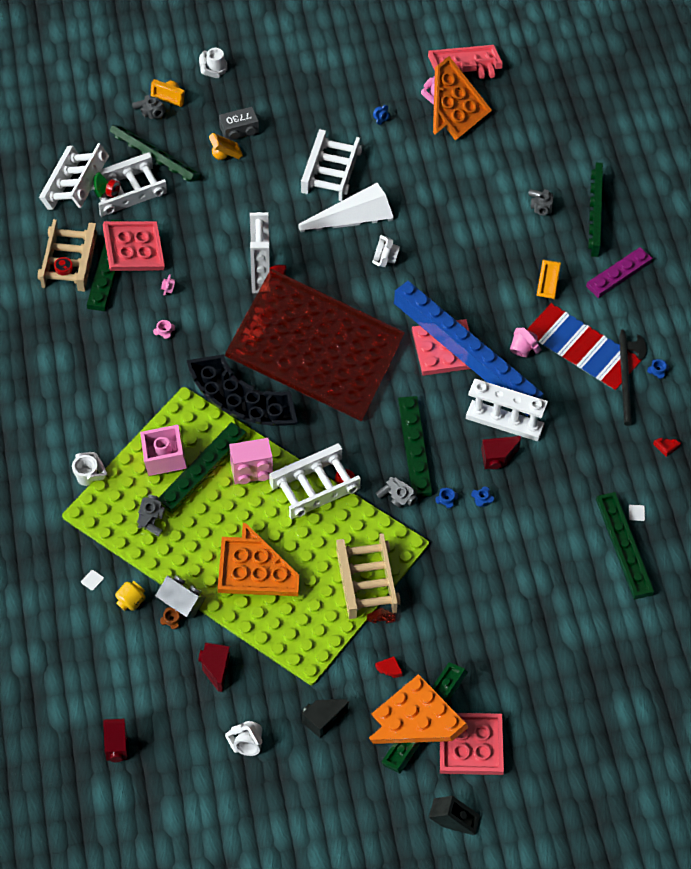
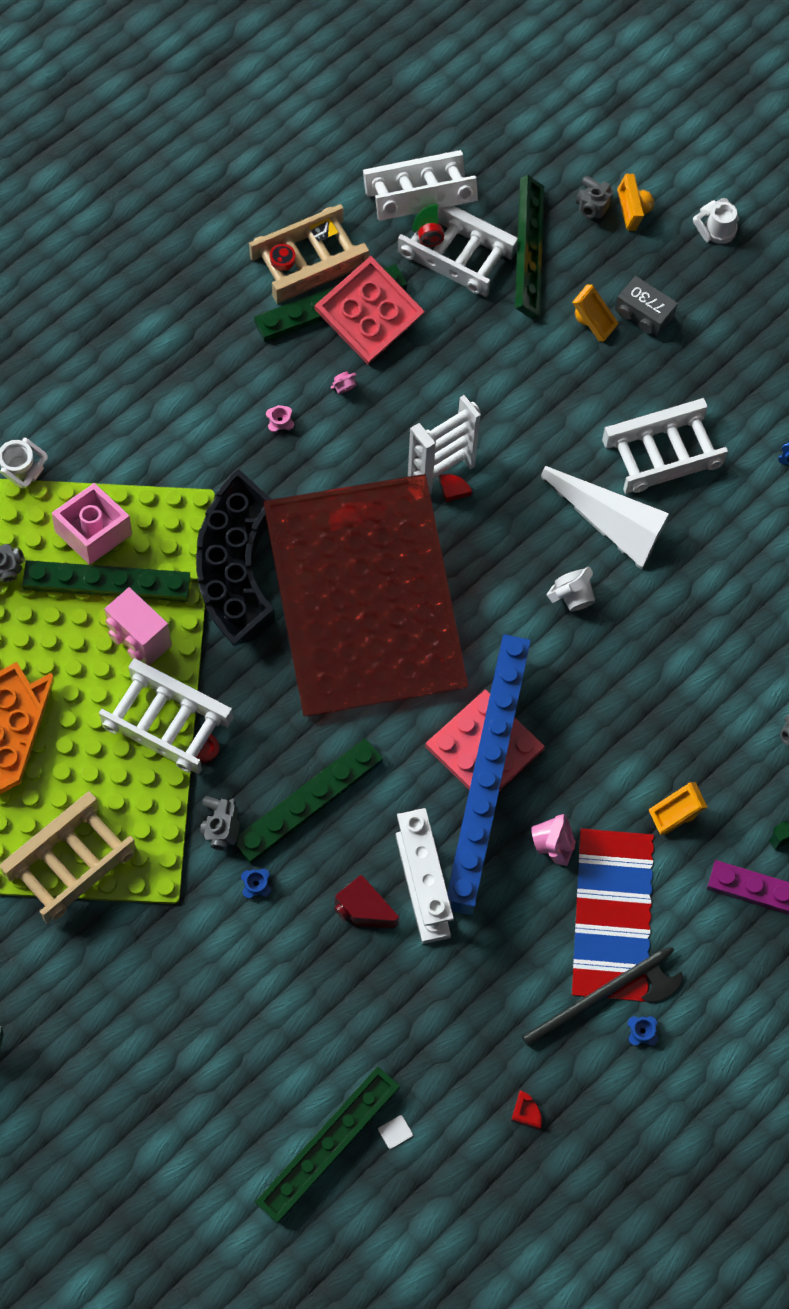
camera: 55 degrees right, 10 degrees up
clear red tile [367,608,396,624] -> none
blue plate [471,487,494,507] -> none
none -> sticker [309,218,338,242]

